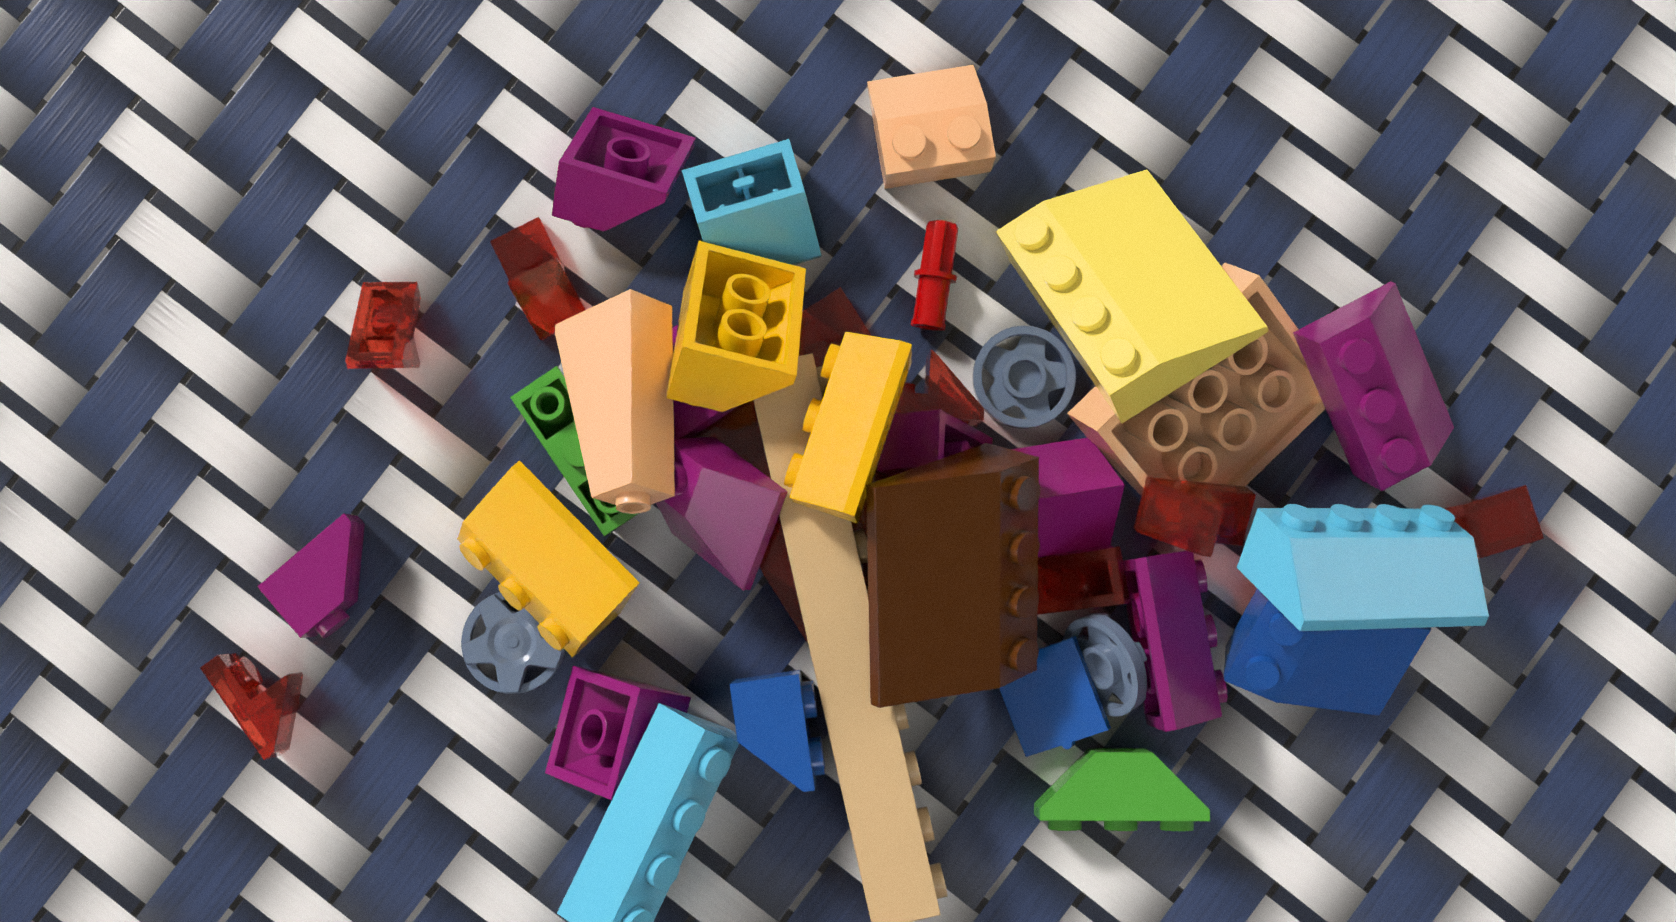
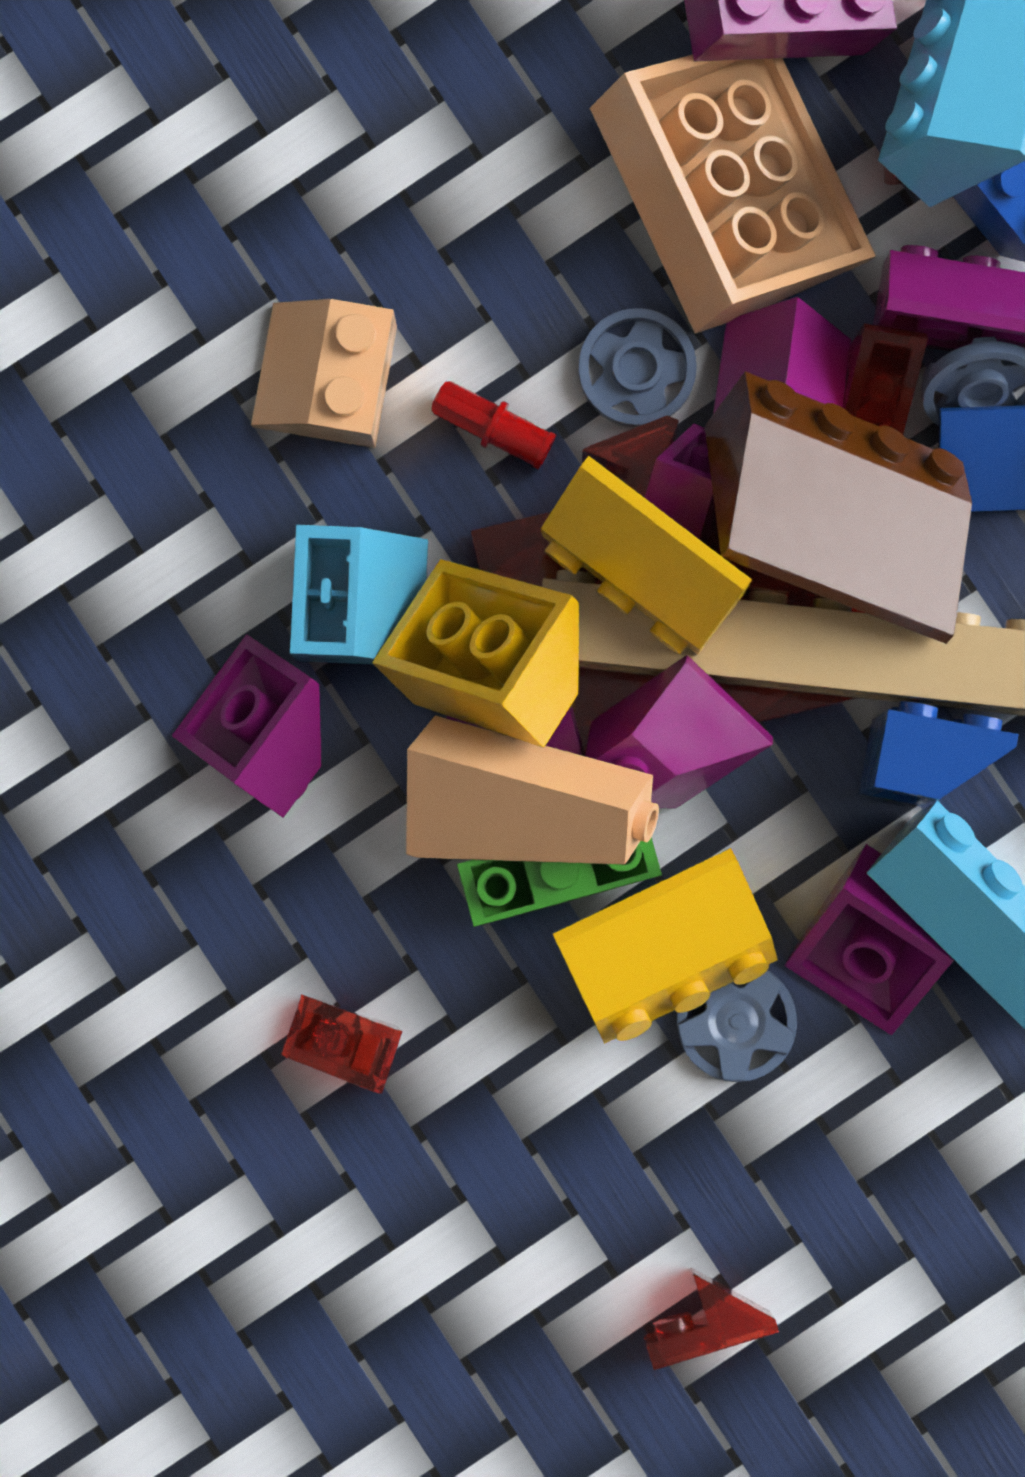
camera: 65 degrees left, 0 degrees up
magenta slope [257,513,365,639] -> none
clear red slope [490,217,586,341] -> none
light yellow slope [996,170,1269,423] -> none
clear red slope [1134,477,1256,557] -> none

